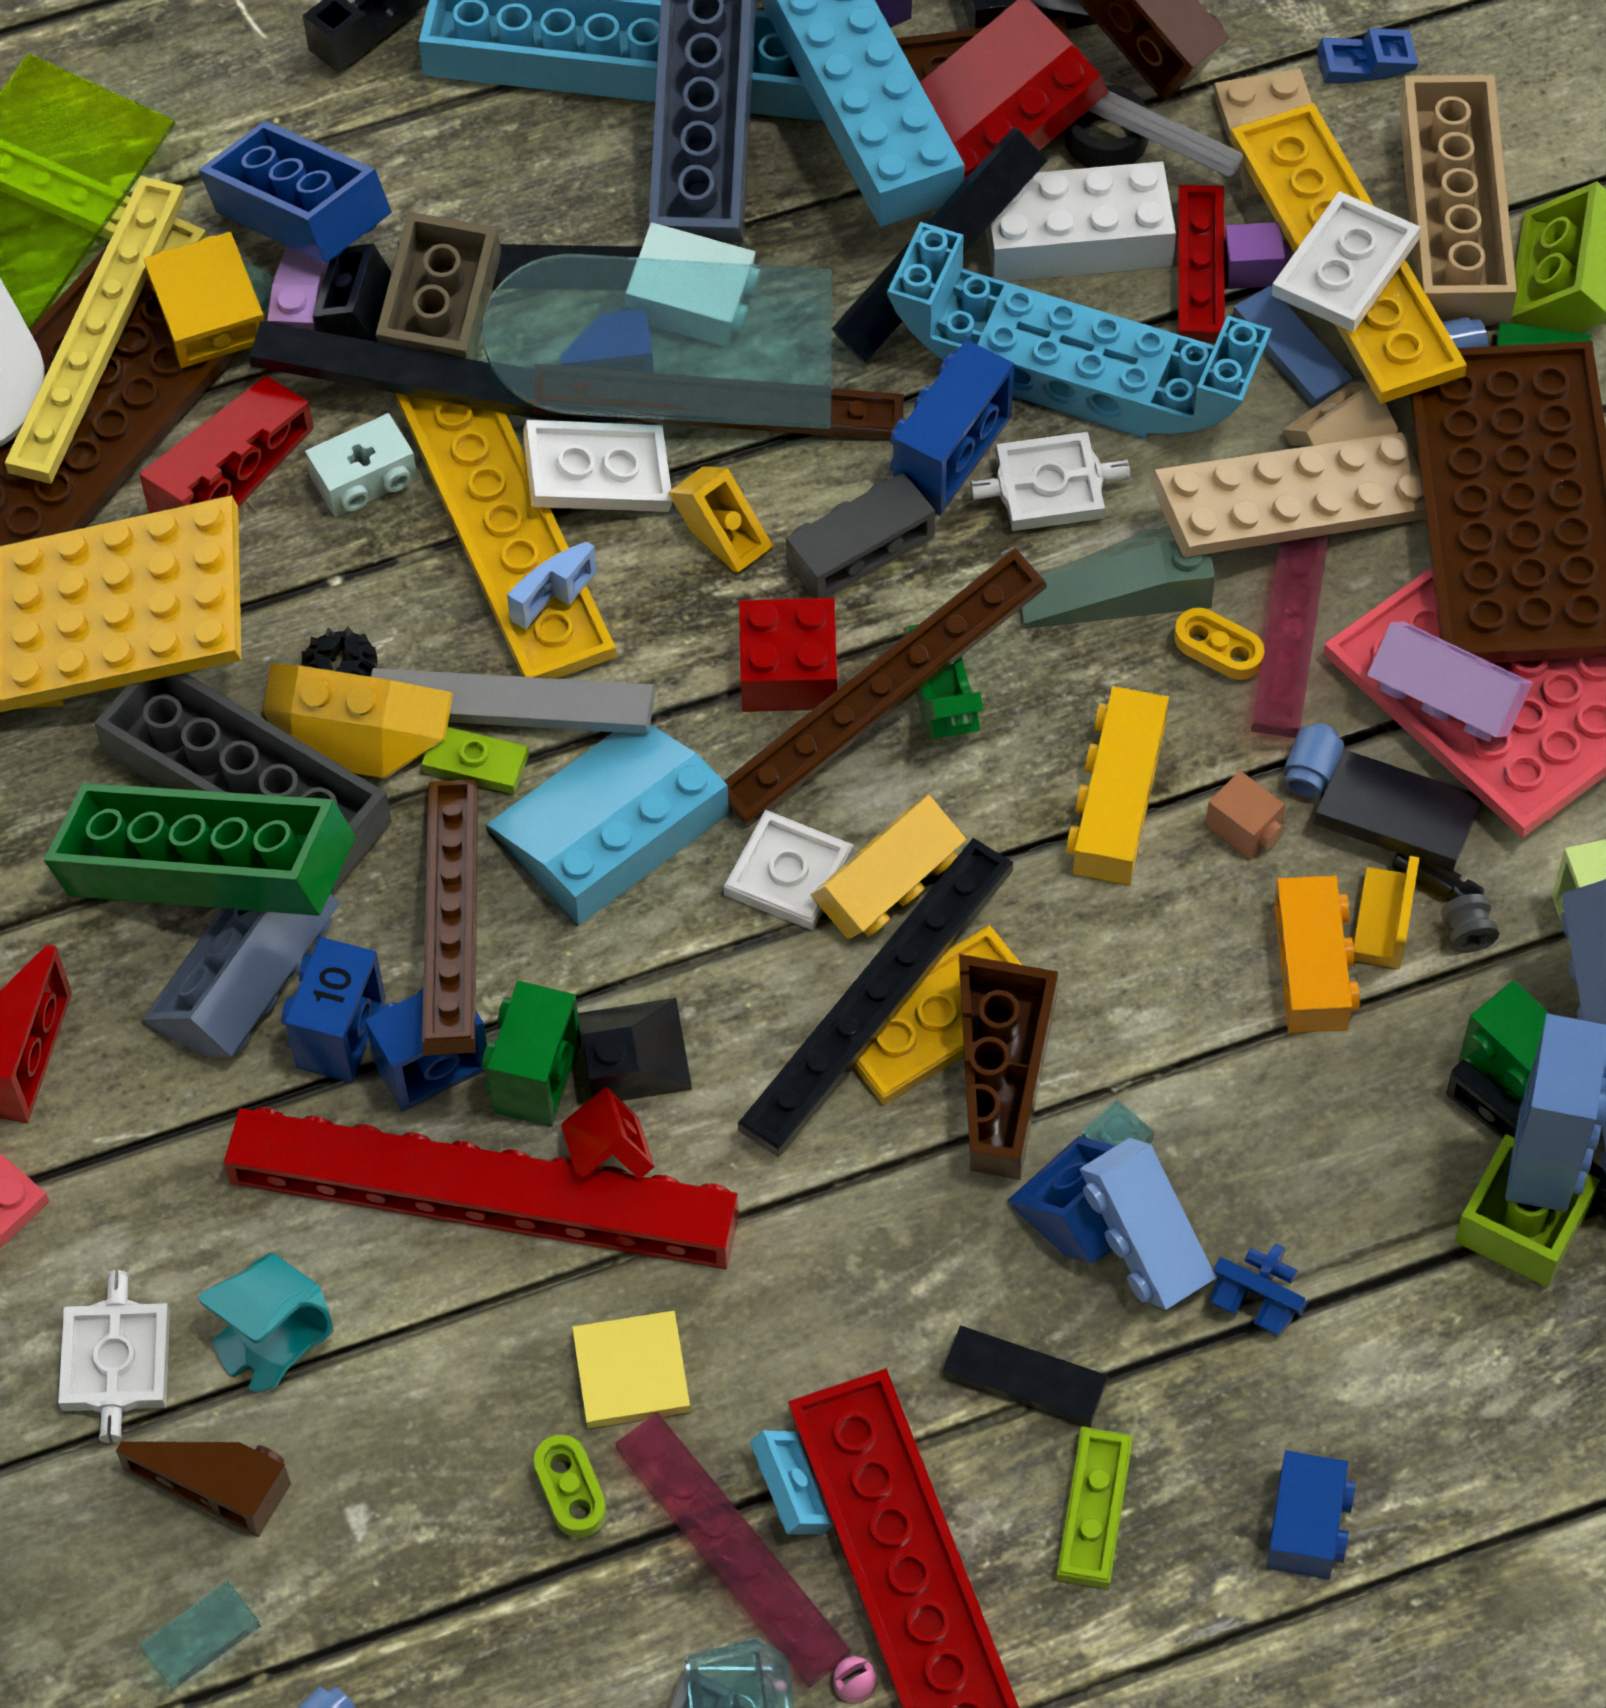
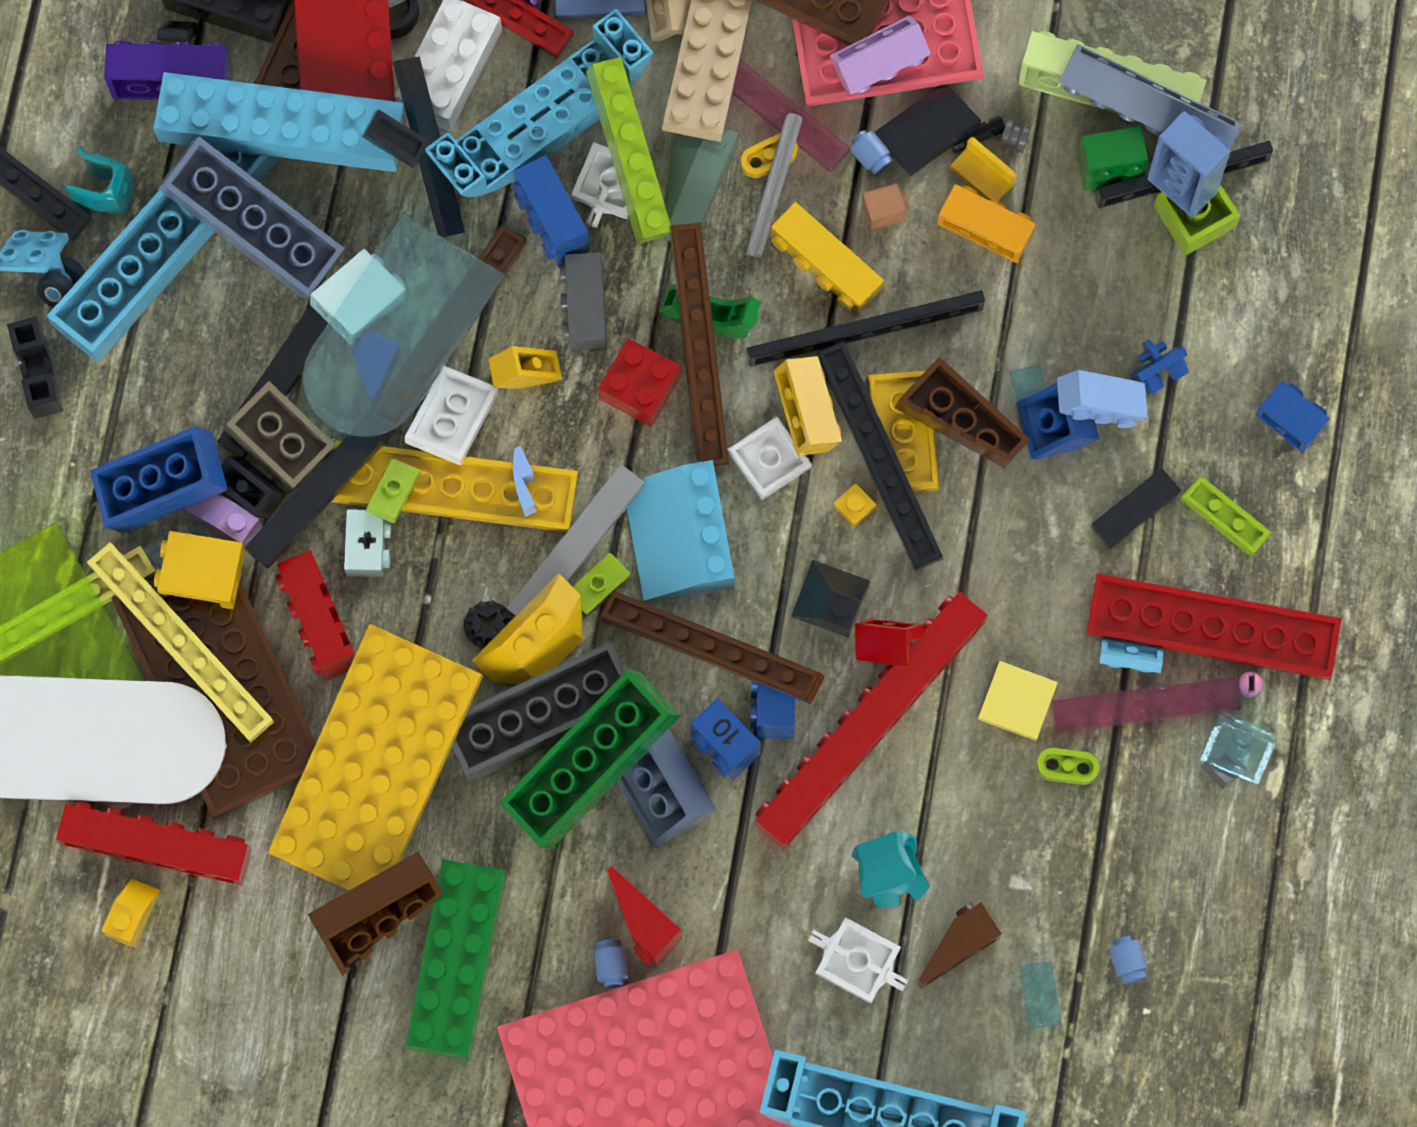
camera: 60 degrees left, 15 degrees up
green brick [482,980,582,1127] -> none
none -> black tile [362,109,429,168]
none -> lime plate [366,458,420,524]
none -> lime brick [586,57,671,244]
none -> light grey axle [746,113,803,258]
none -> black tile [746,290,985,367]
none -> yellow plate [833,483,877,528]

